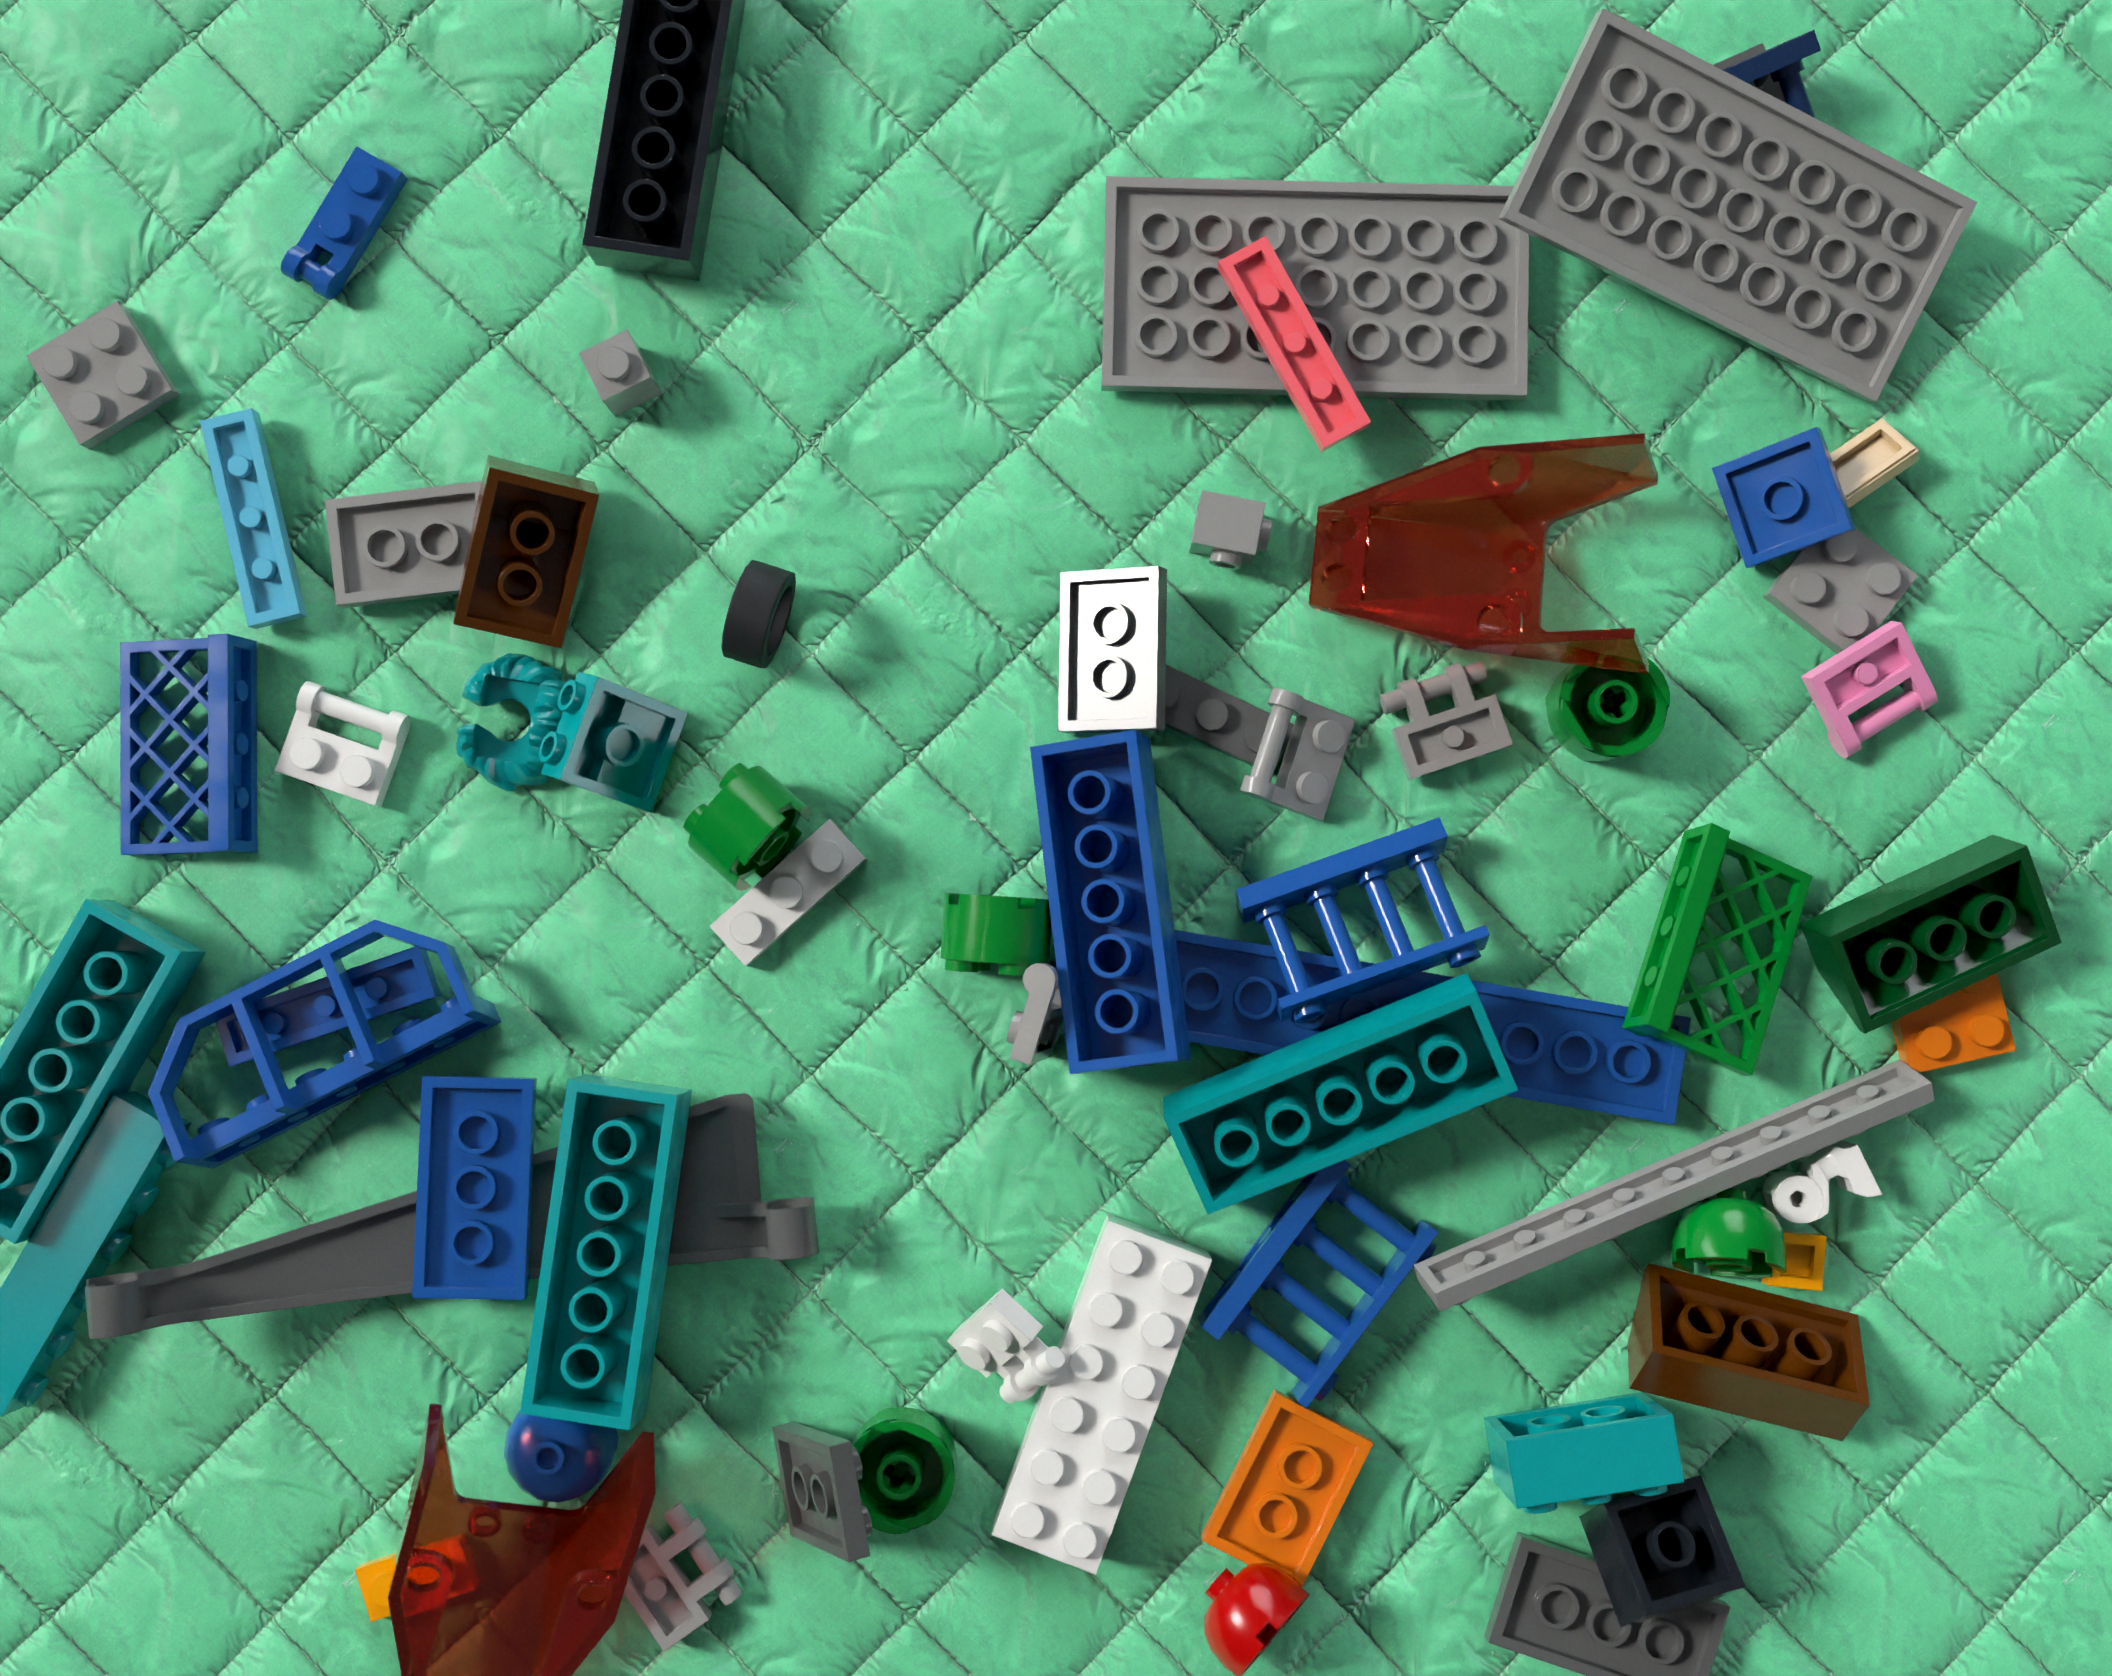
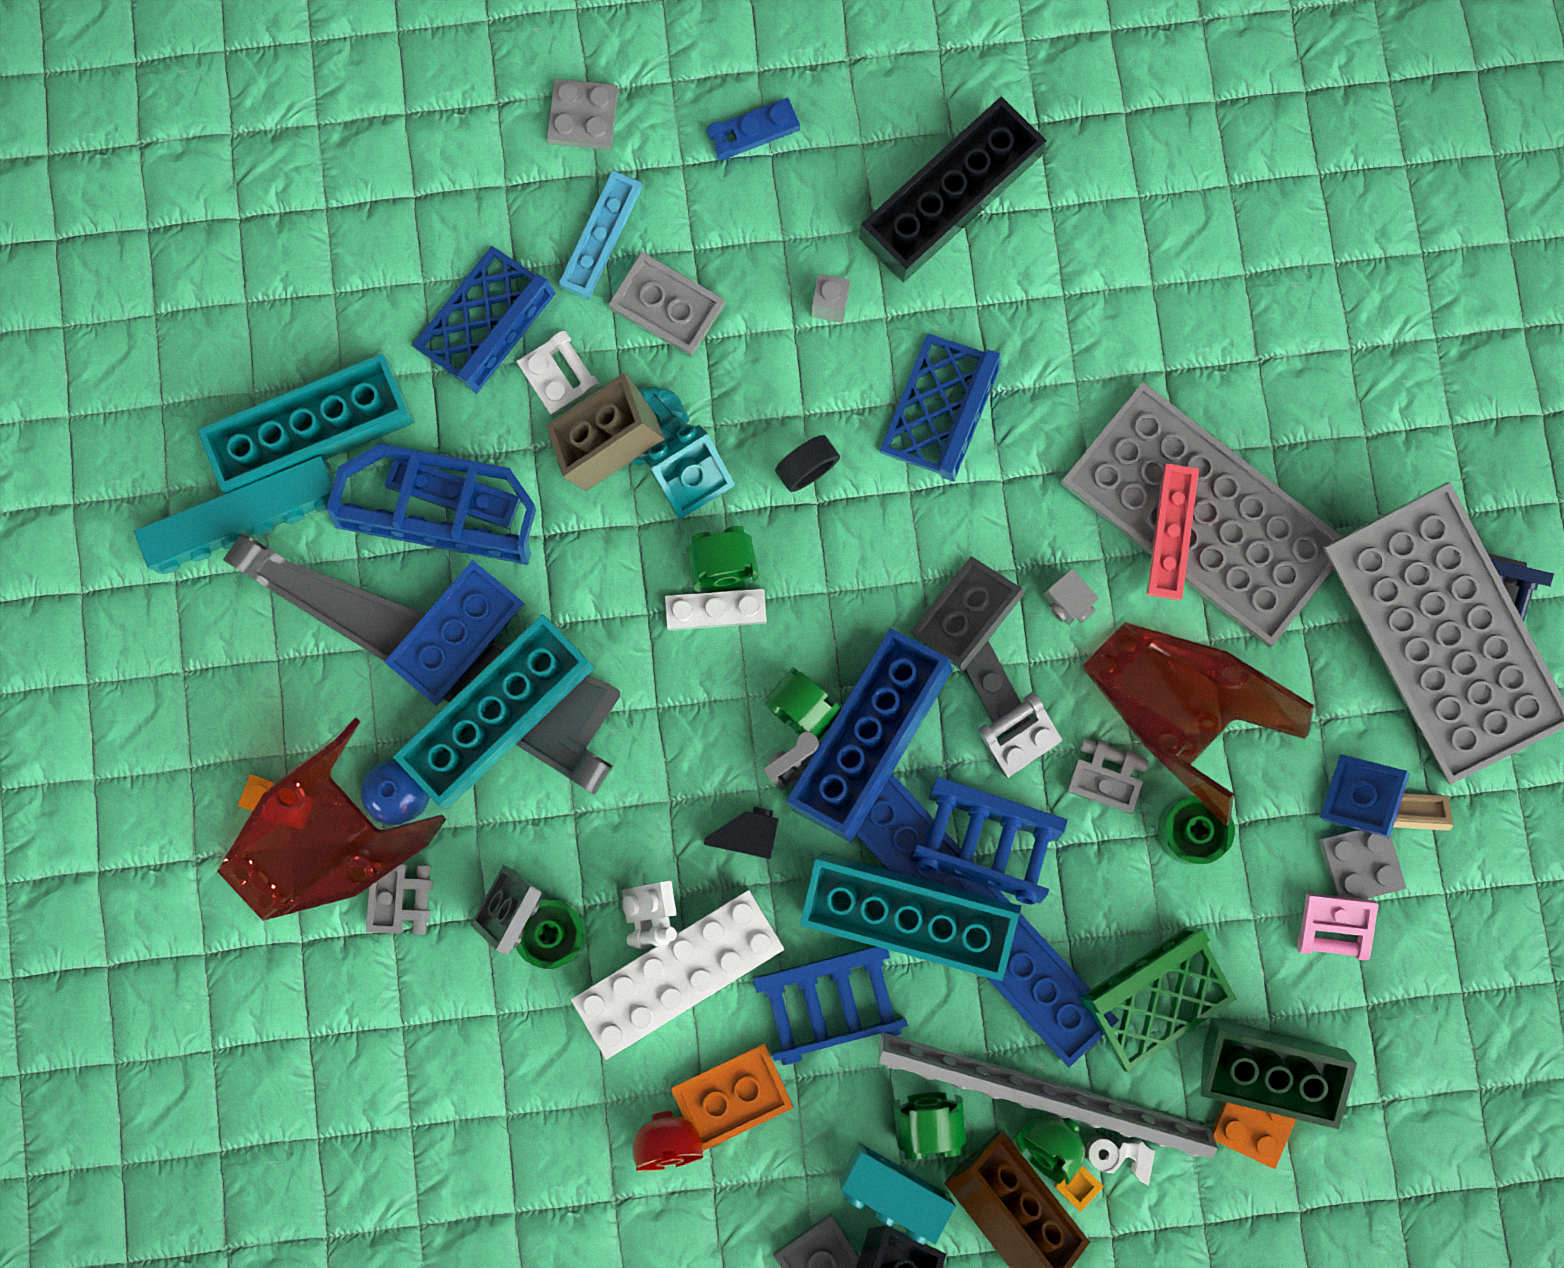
camera: 40 degrees right, 5 degrees down
reddish brown slope [453,455,599,649] -> none
none -> dark tan slope [546,373,664,491]
none -> black slope [704,807,779,859]
none -> blue fence [880,334,1002,482]
none -> green brick [893,1092,967,1160]

